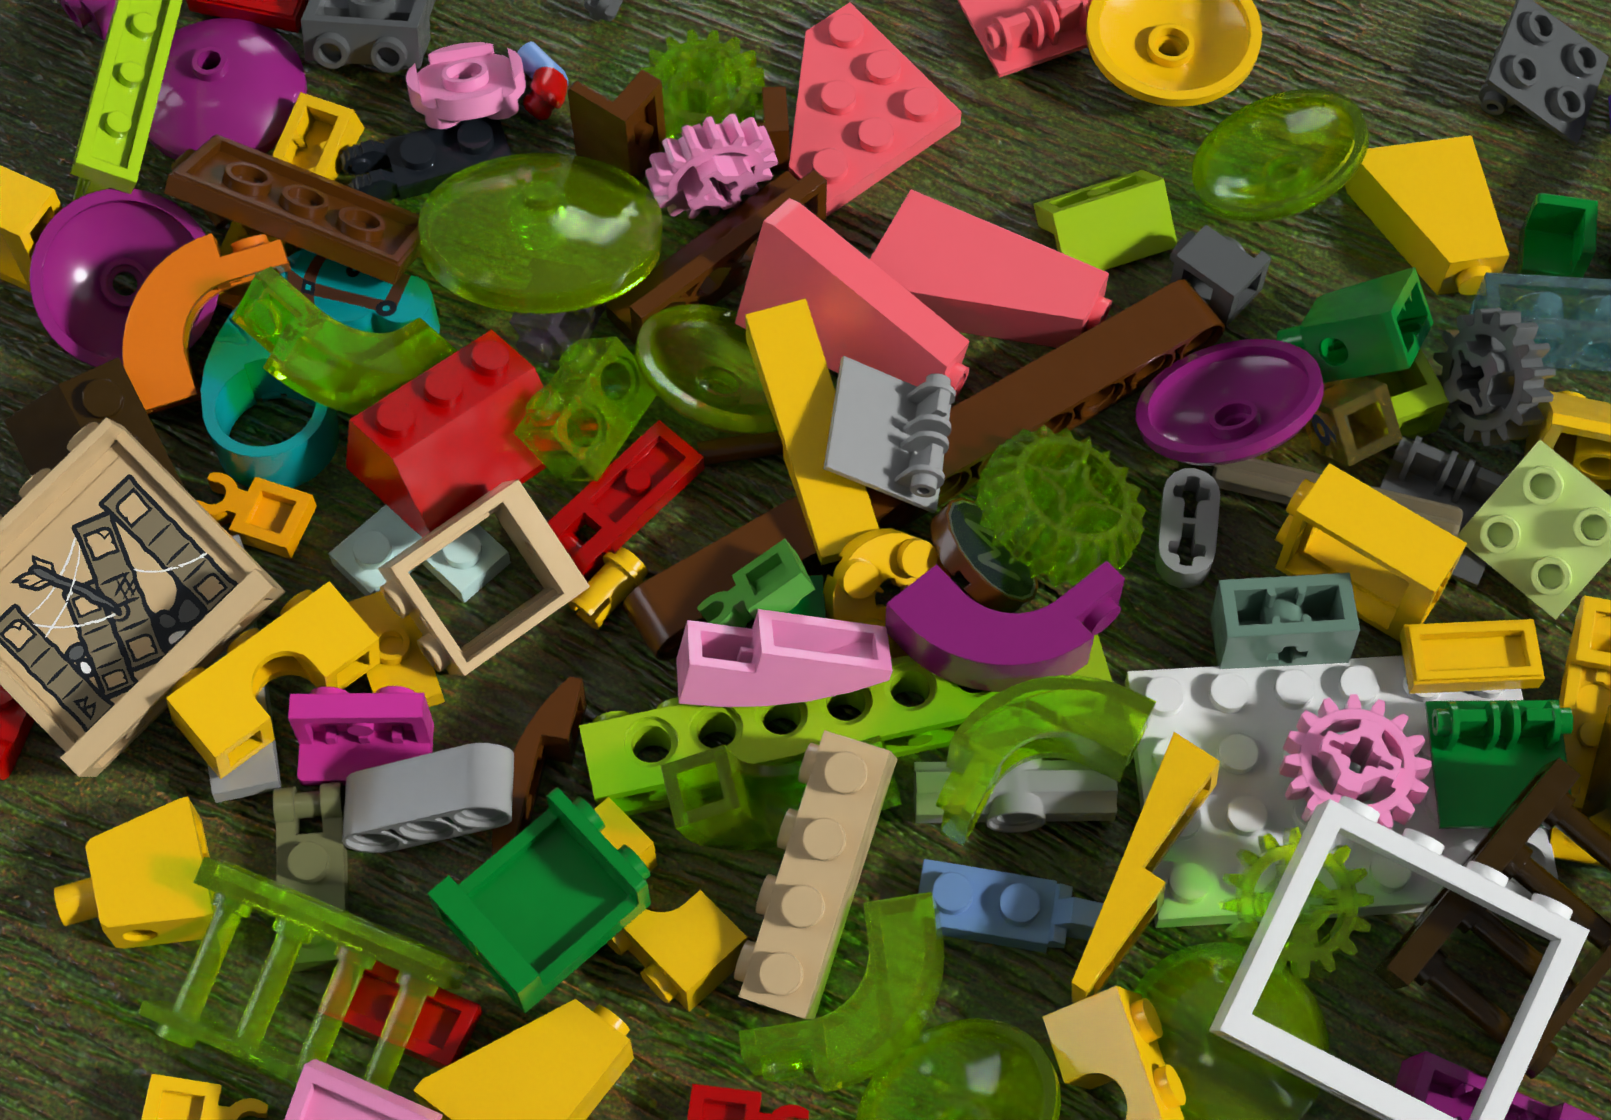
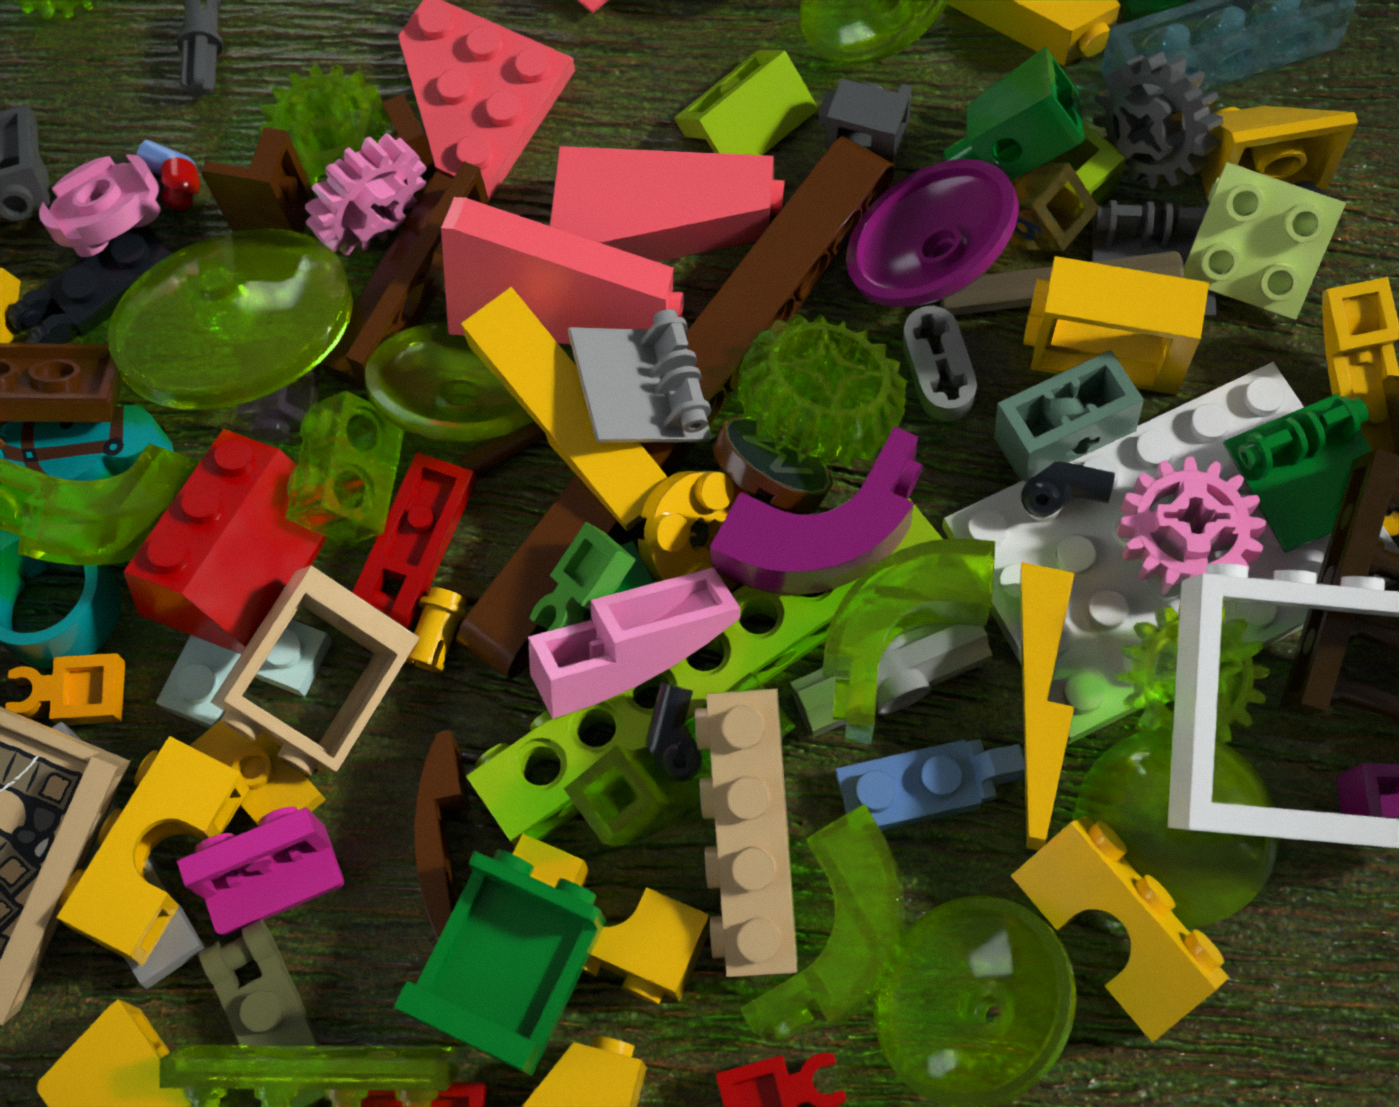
camera: 15 degrees left, 5 degrees up
light grey beam [342,743,514,853] -> none
yellow tile [1400,619,1545,694] -> none
none -> black arm [646,682,702,782]
none -> black arm [1021,461,1115,517]

